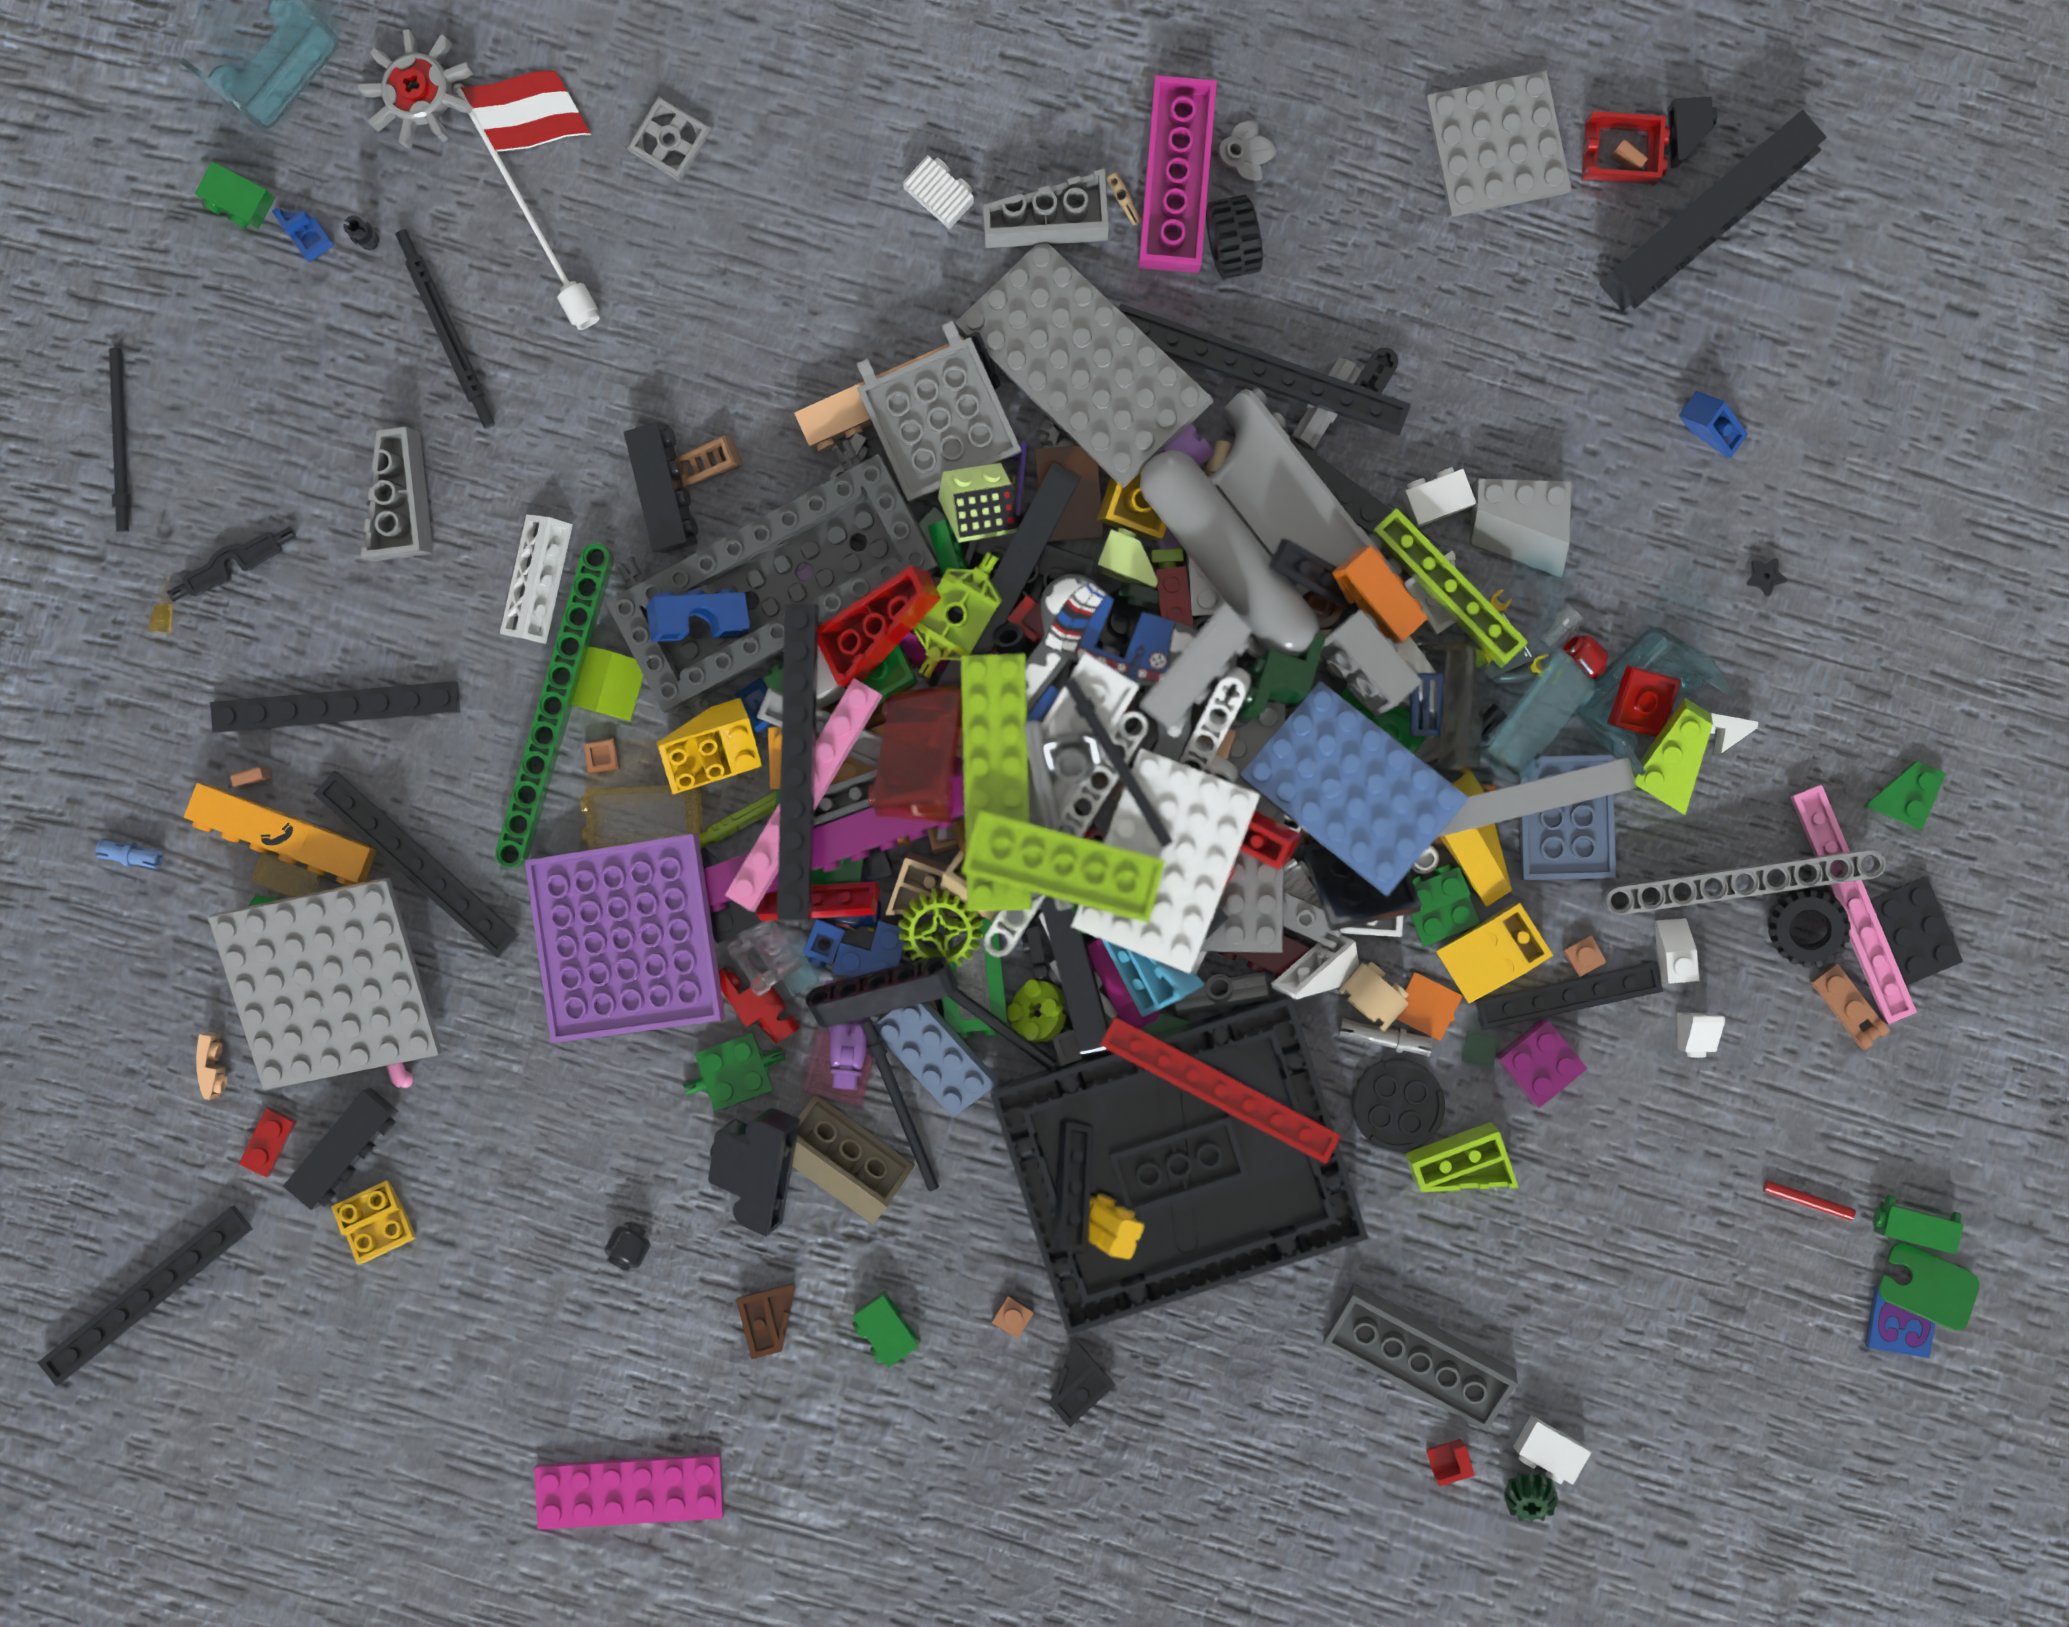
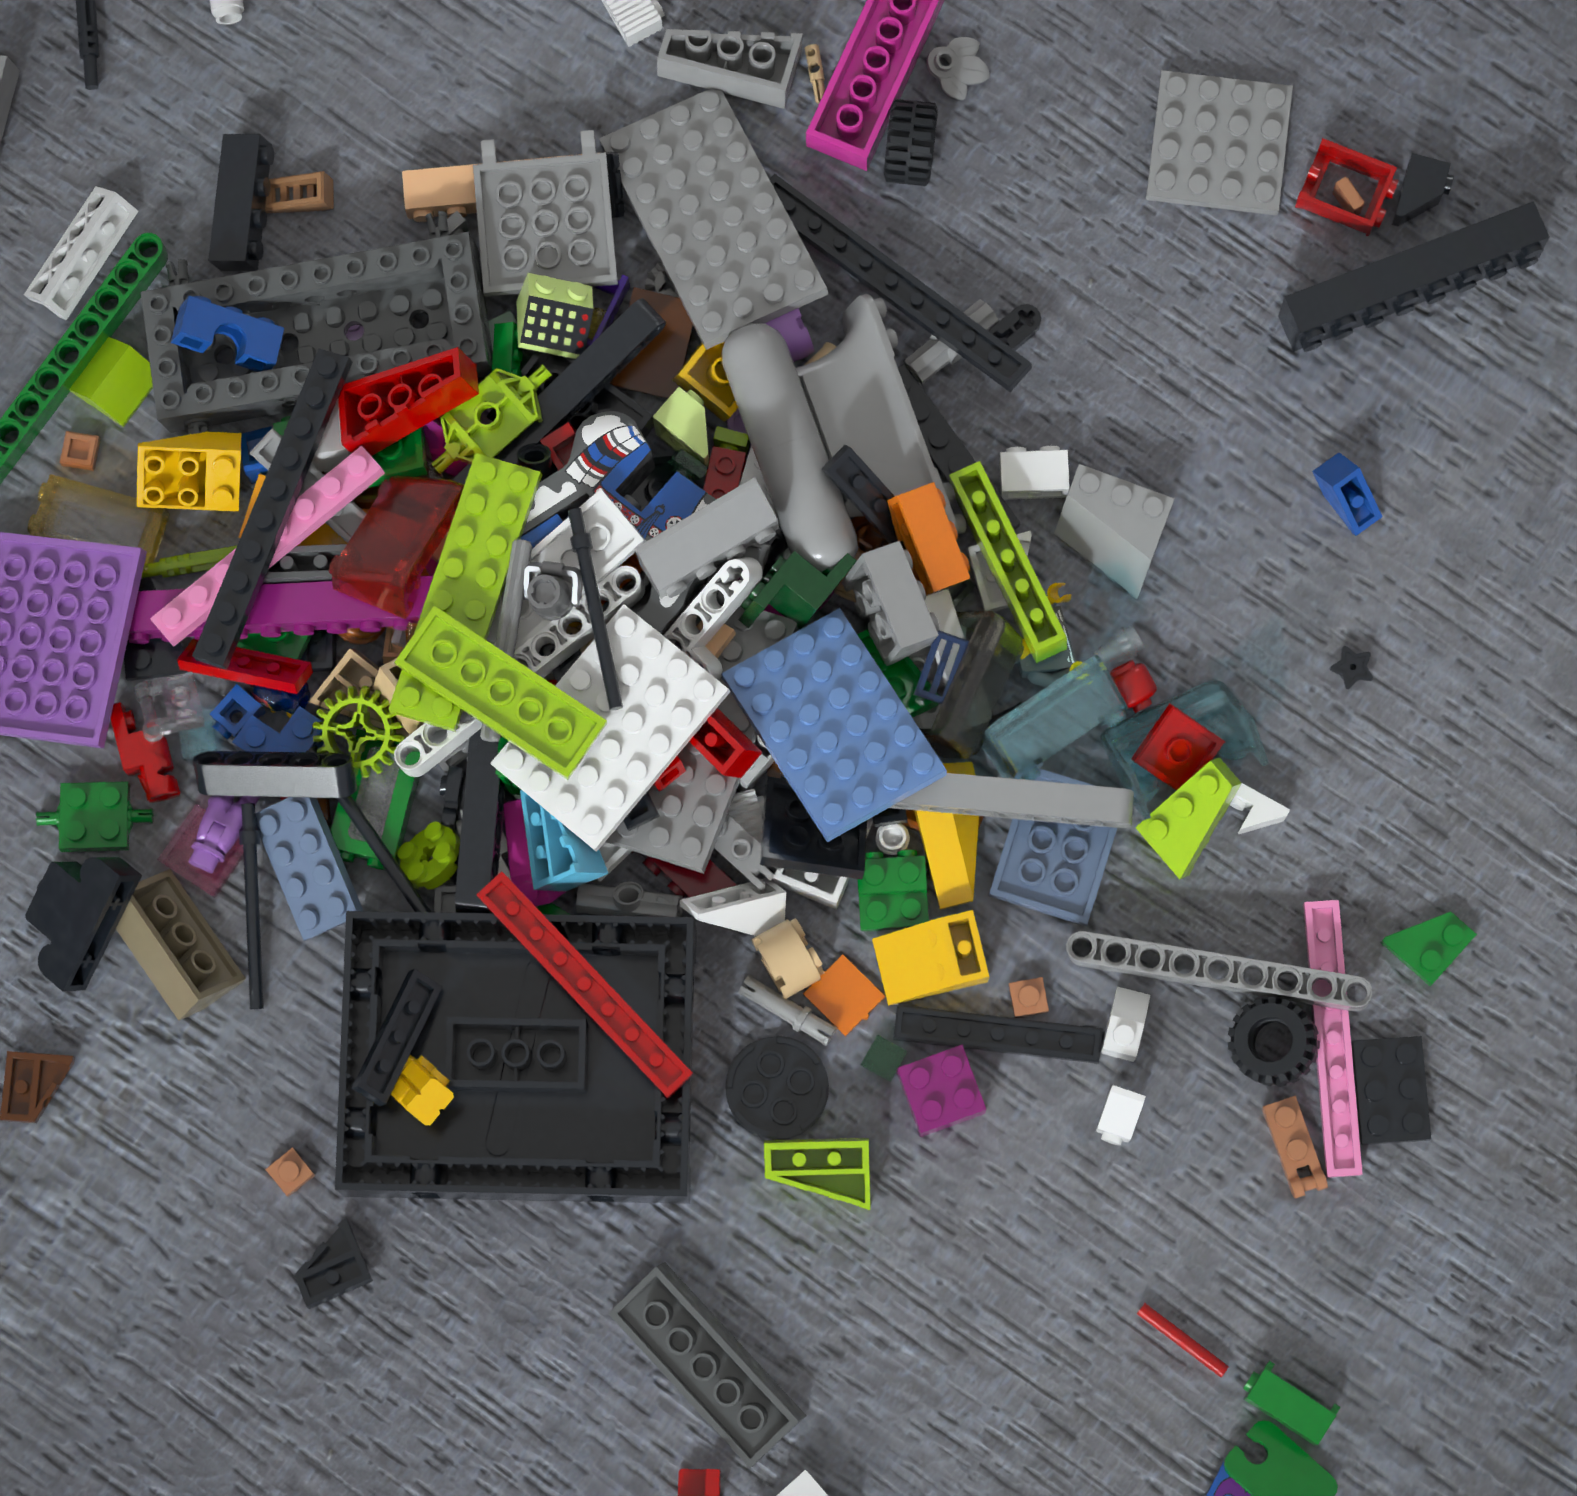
camera: 25 degrees right, 10 degrees down
green brick [852,1290,920,1368] -> none

